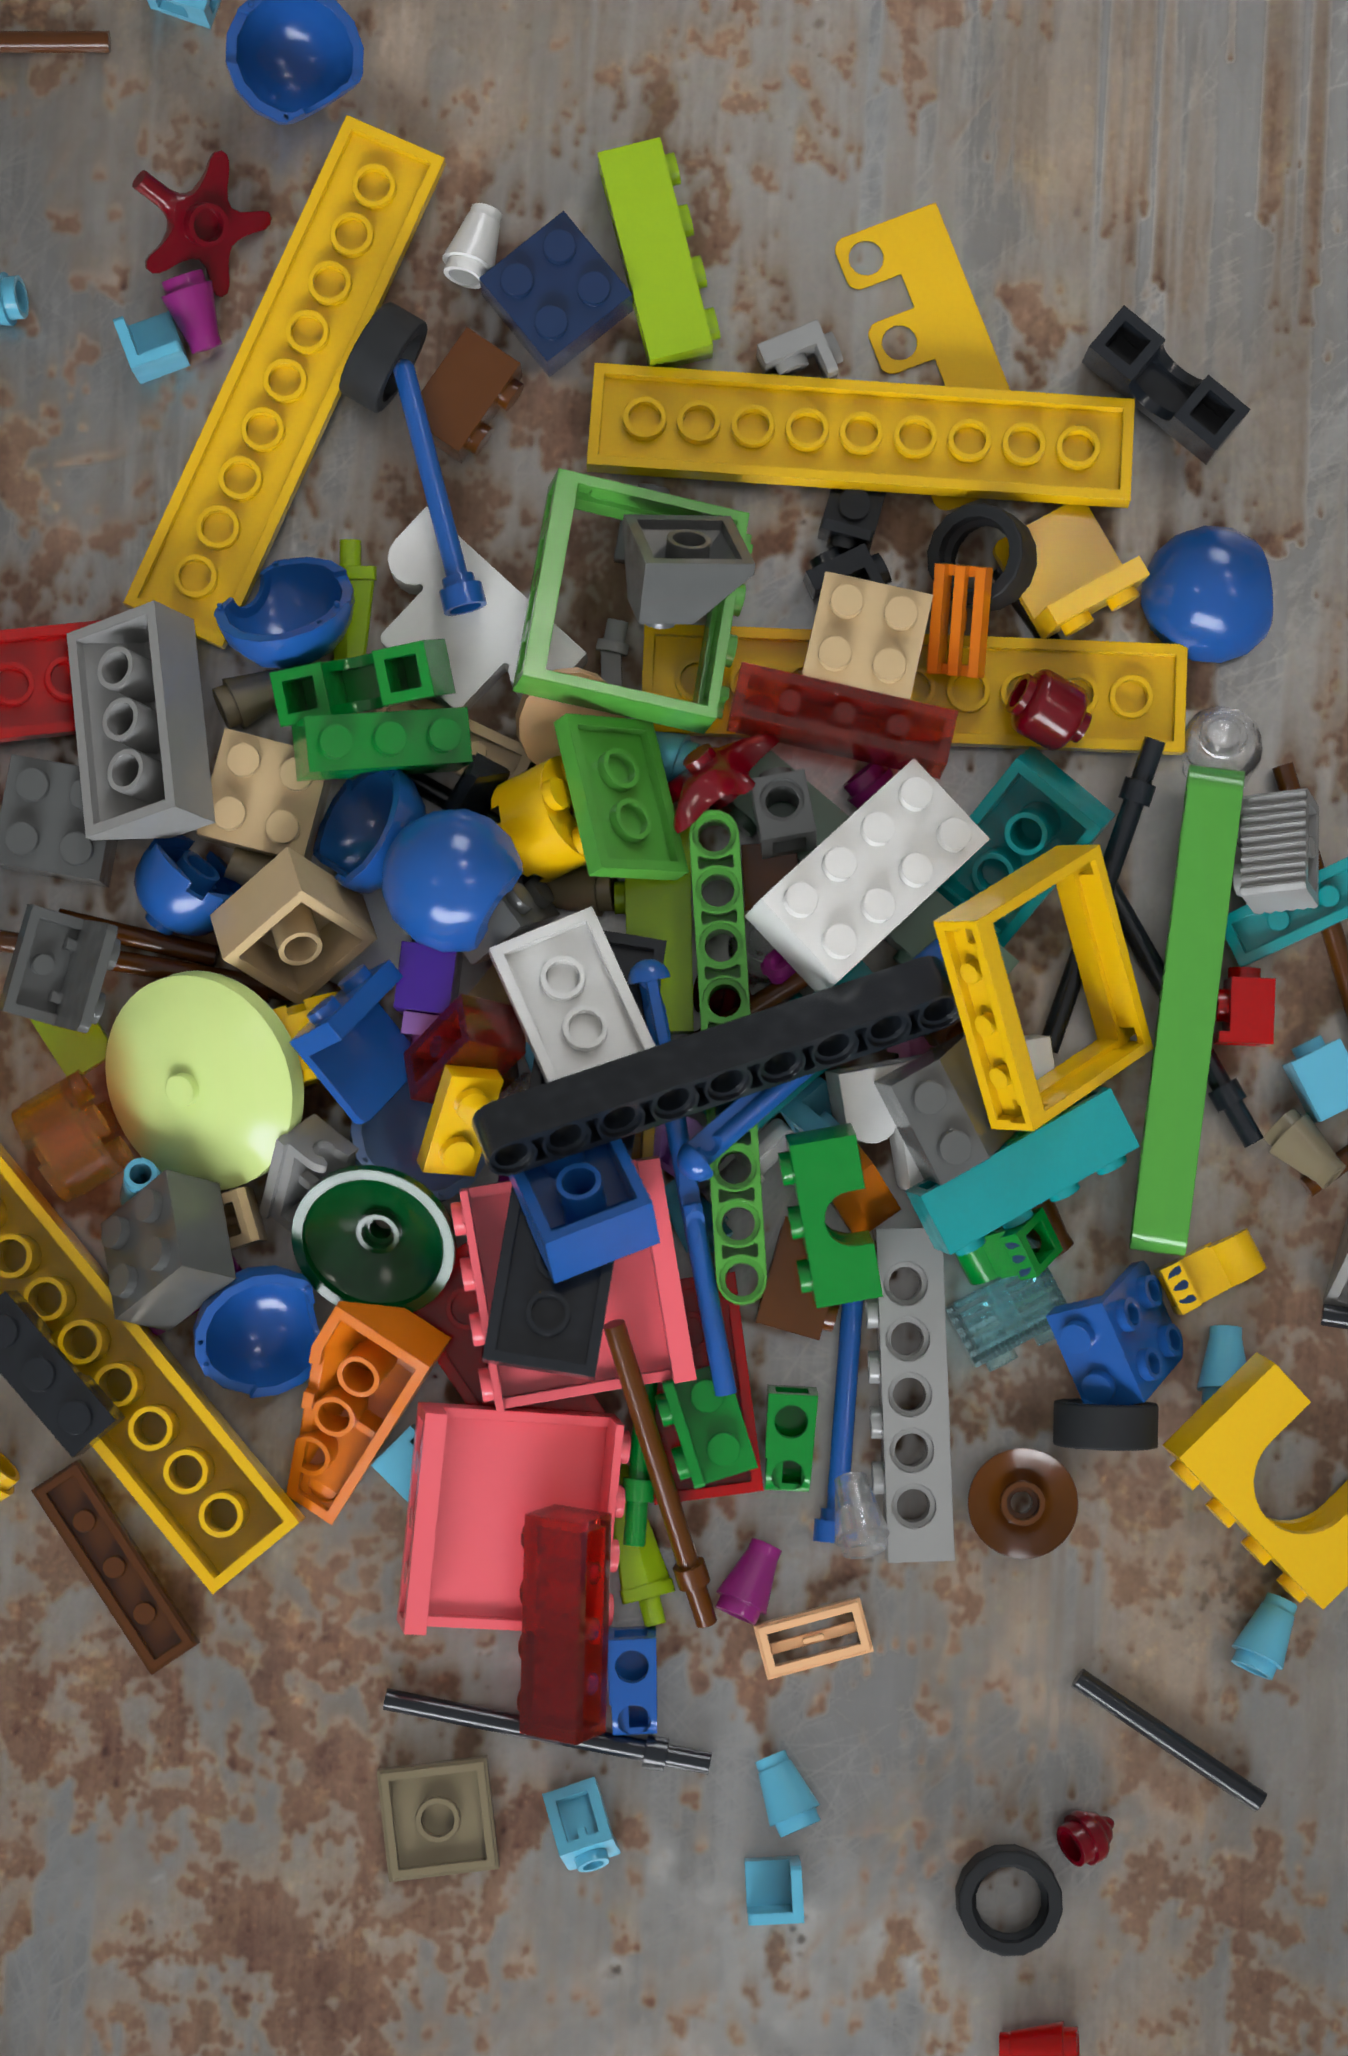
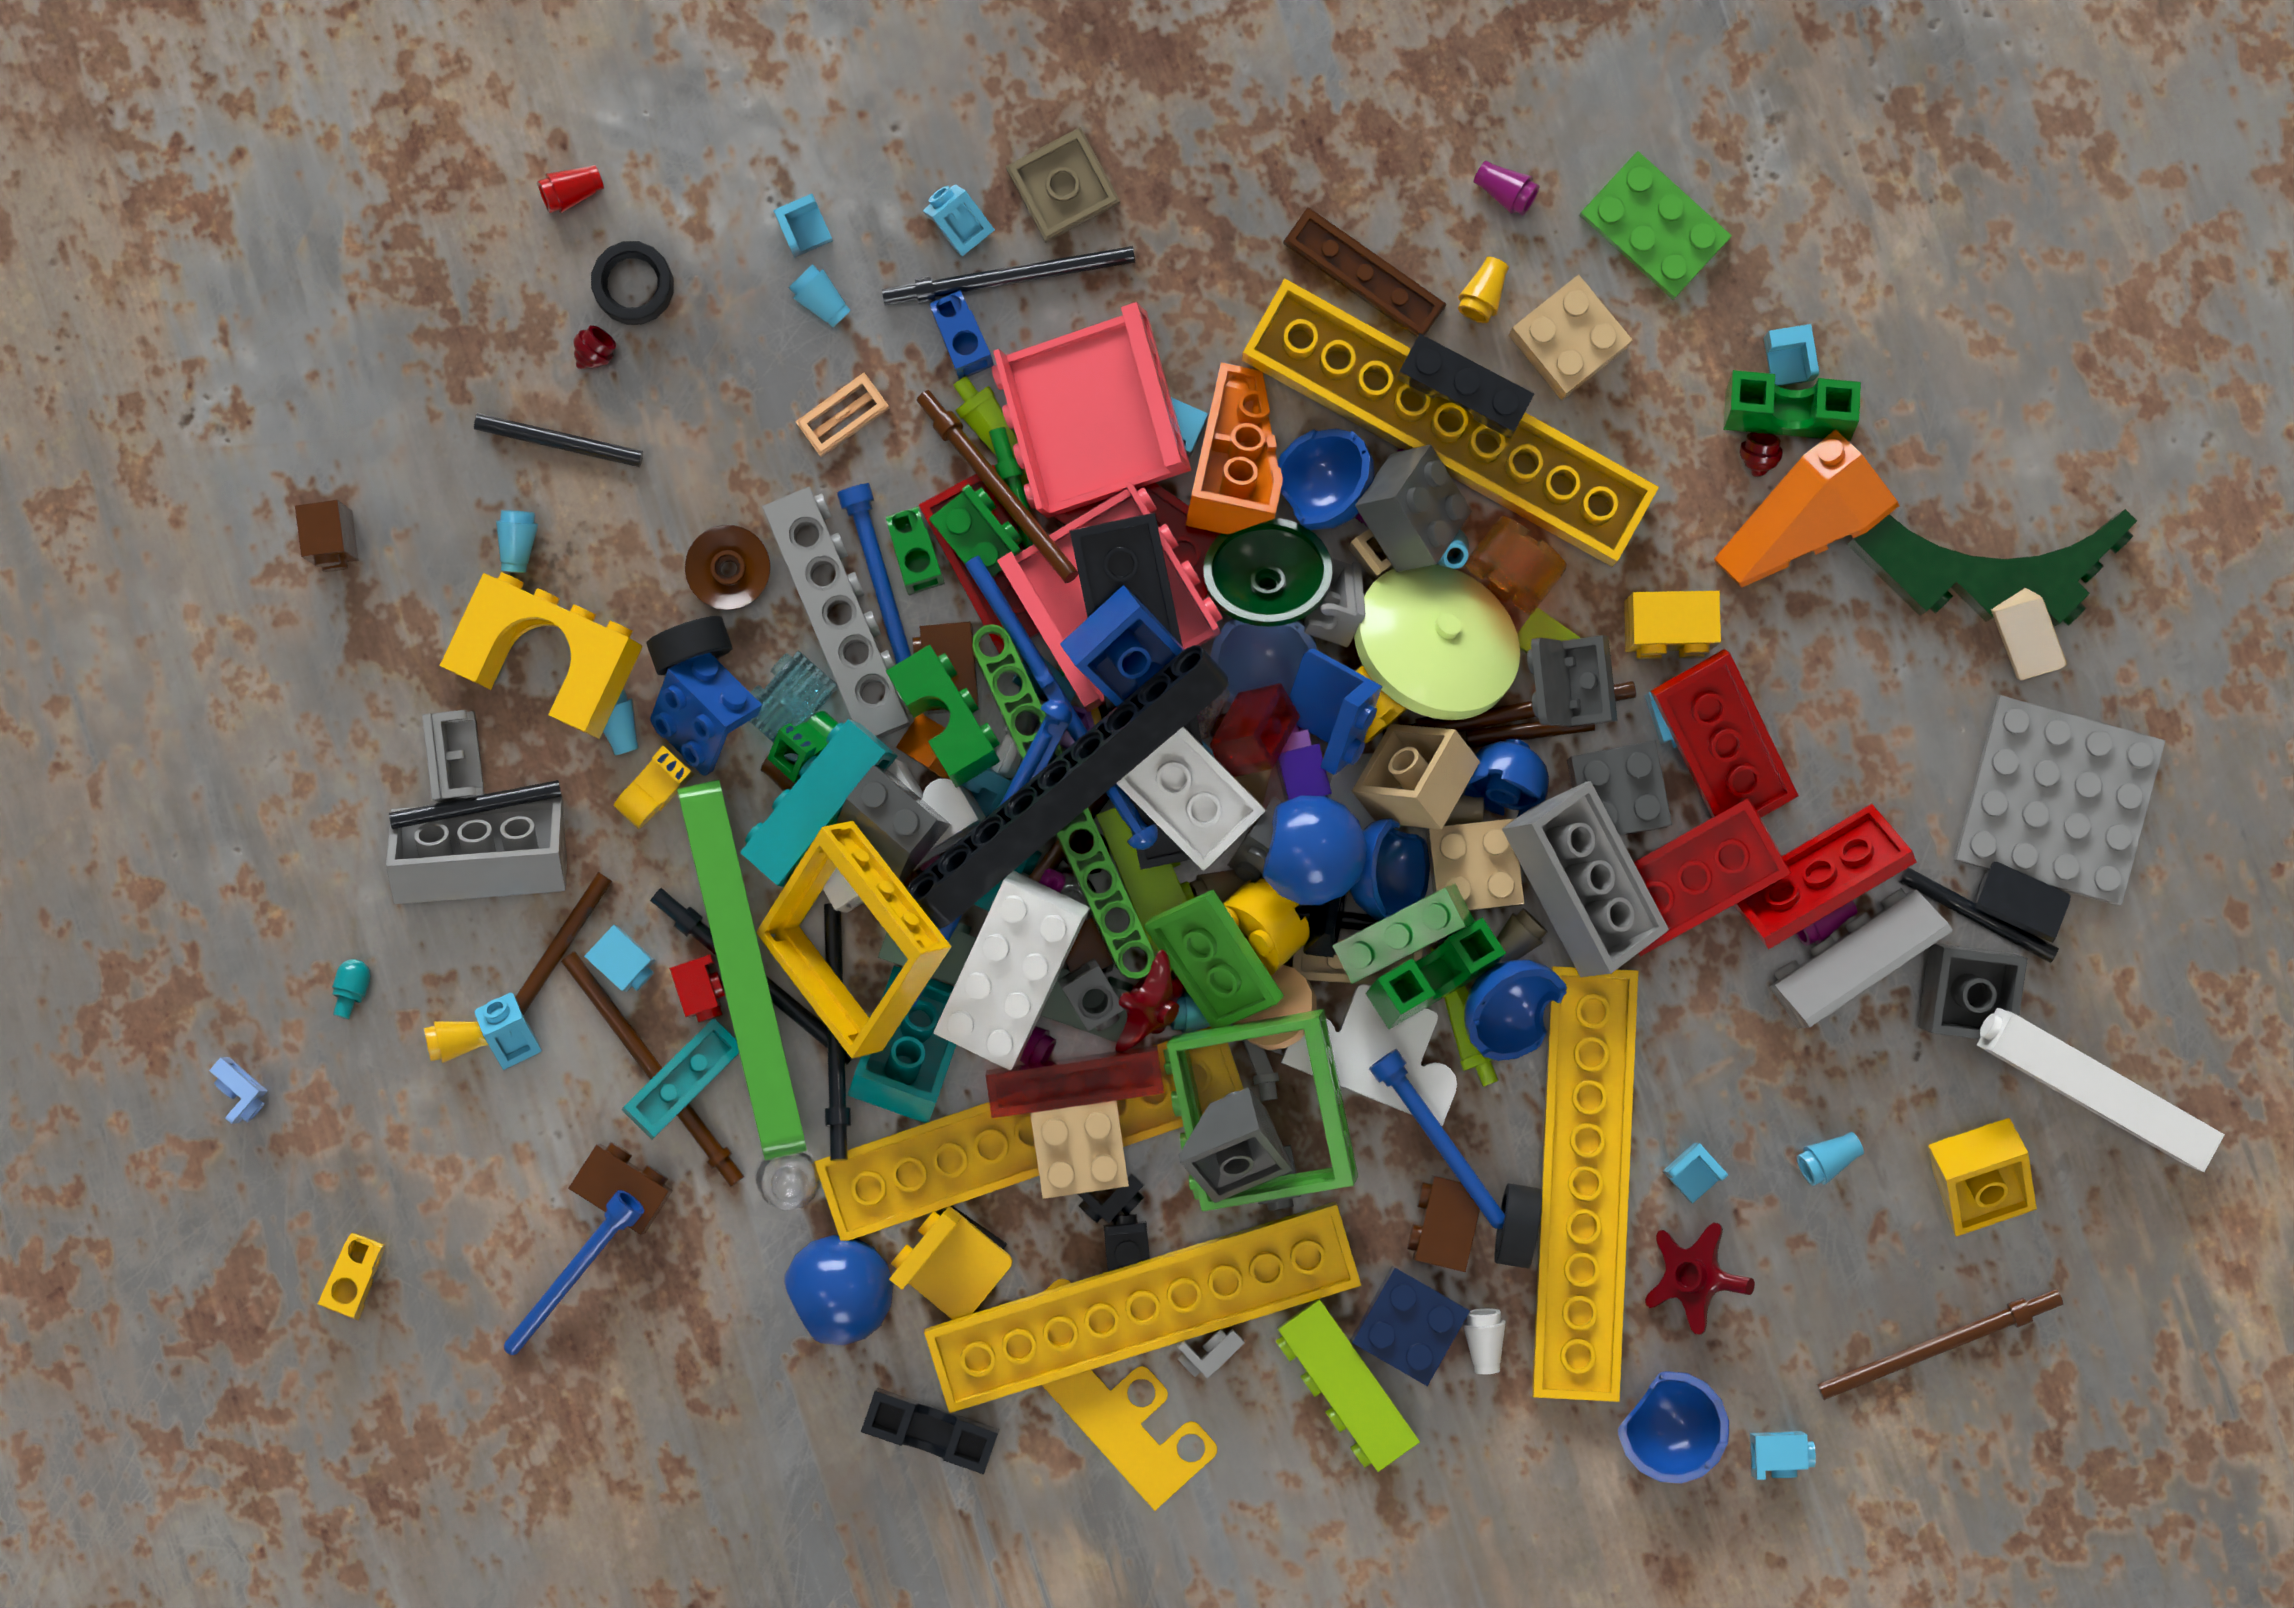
camera: 160 degrees right, 0 degrees up
magenta cone [161,269,222,354] -> none
yellow plate [416,1064,504,1177] -> none
clear red brick [517,1504,612,1745] -> none
magenta cone [715,1538,782,1625] -> none
clear cone [834,1472,889,1559] -> none
orange tile [926,563,993,678] -> none
black tyre [927,503,1037,611] -> none
dark red head [1006,669,1092,751] -> none
light grey brick [1233,788,1319,915] -> none
dark tan cone [1264,1108,1346,1189] -> none

